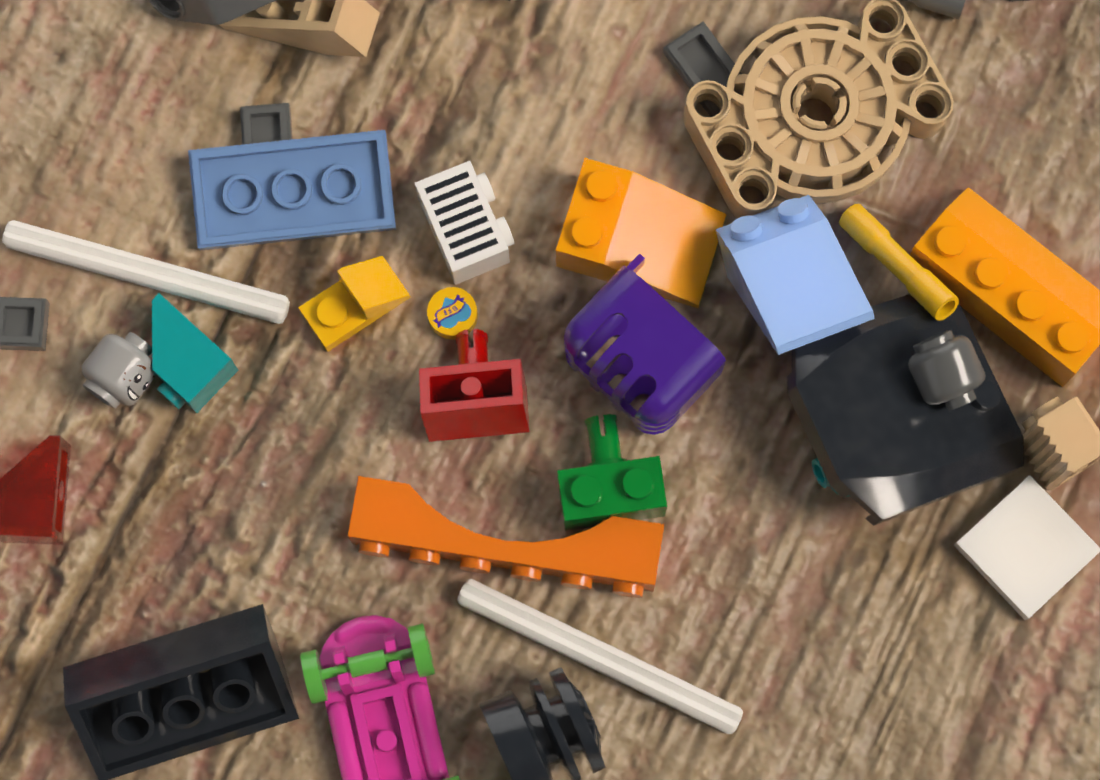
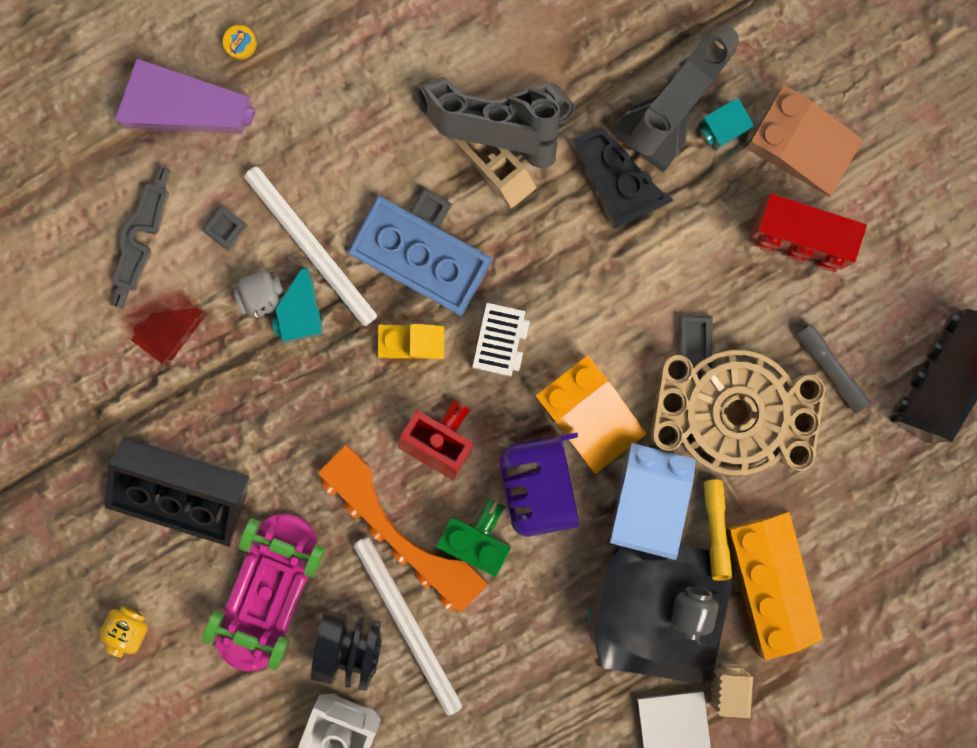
camera: 30 degrees right, 10 degrees up
yellow tile [427,287,478,340] -> none

